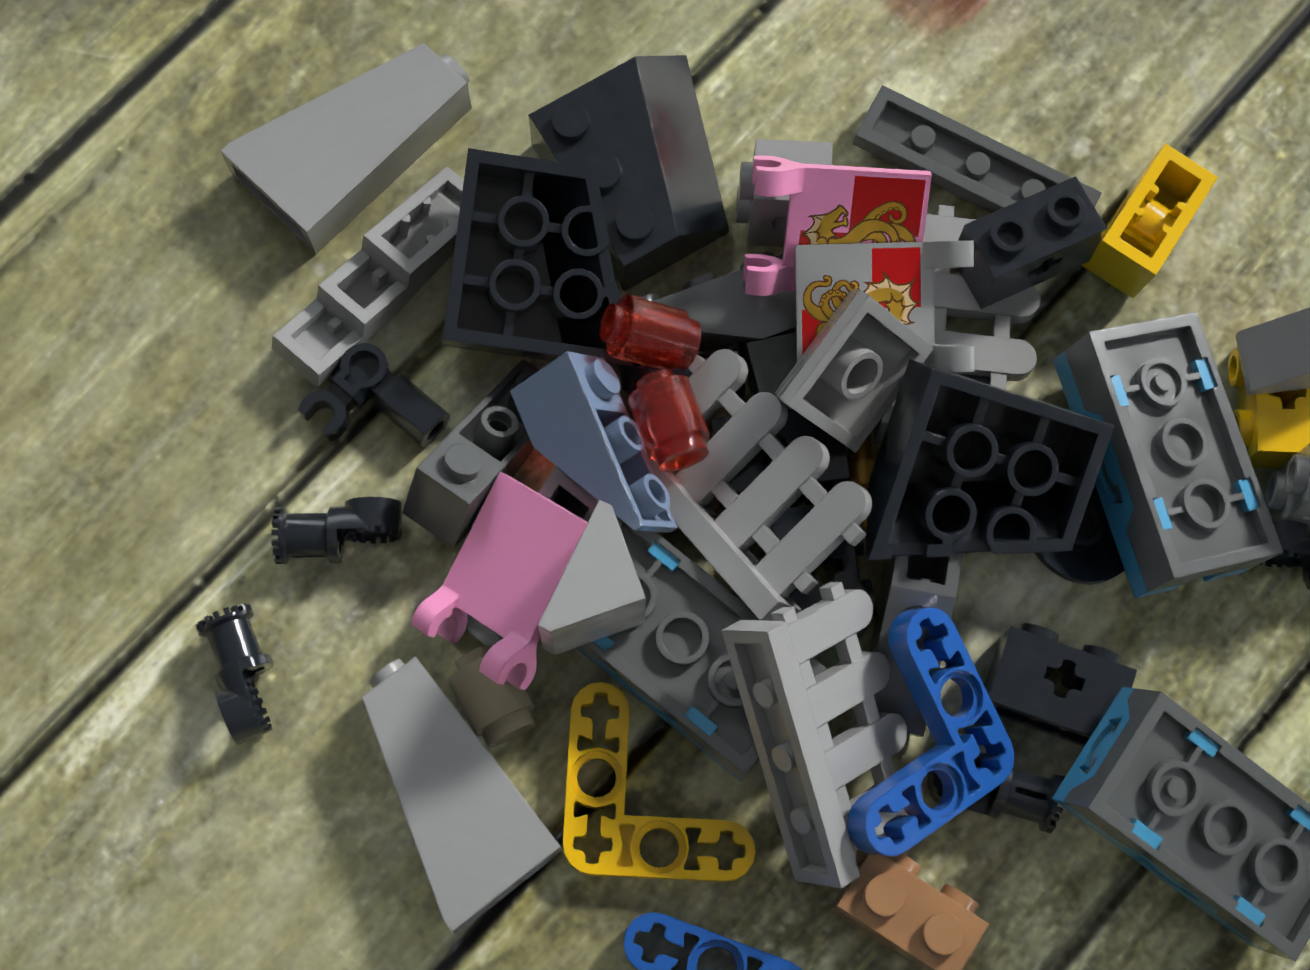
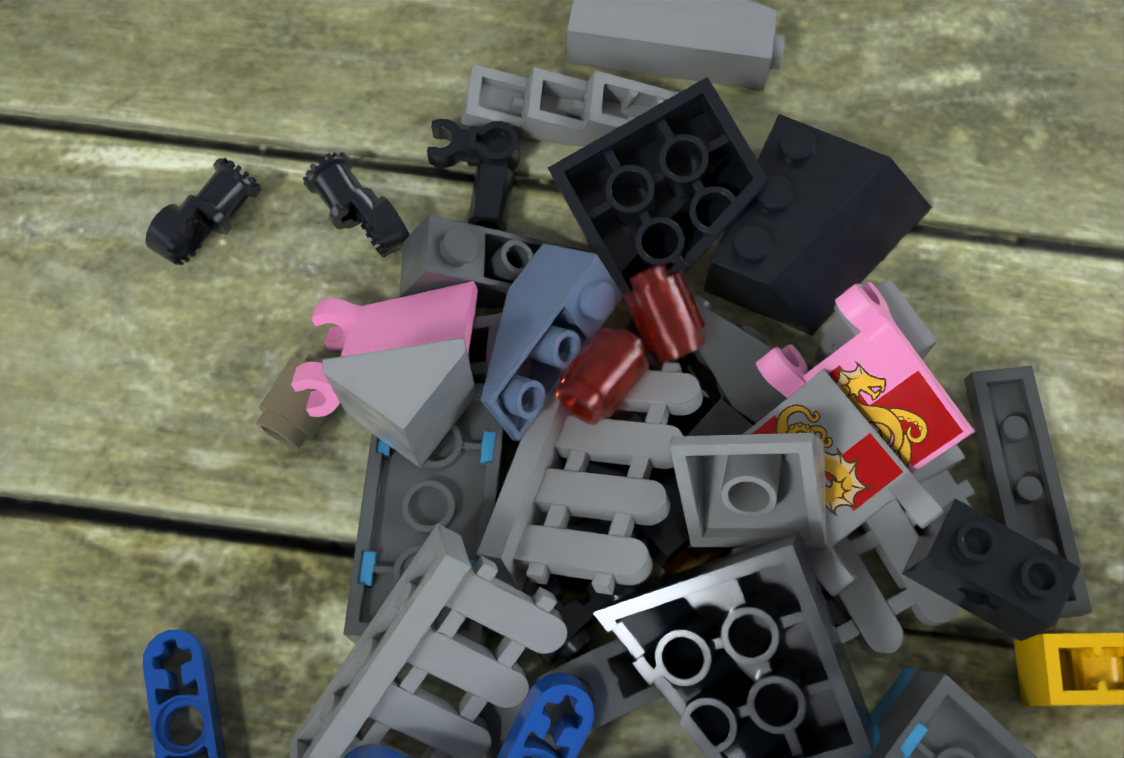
camera: 60 degrees right, 5 degrees down
light grey slope [362,656,562,934] -> none
yellow beam [563,682,756,883] -> none

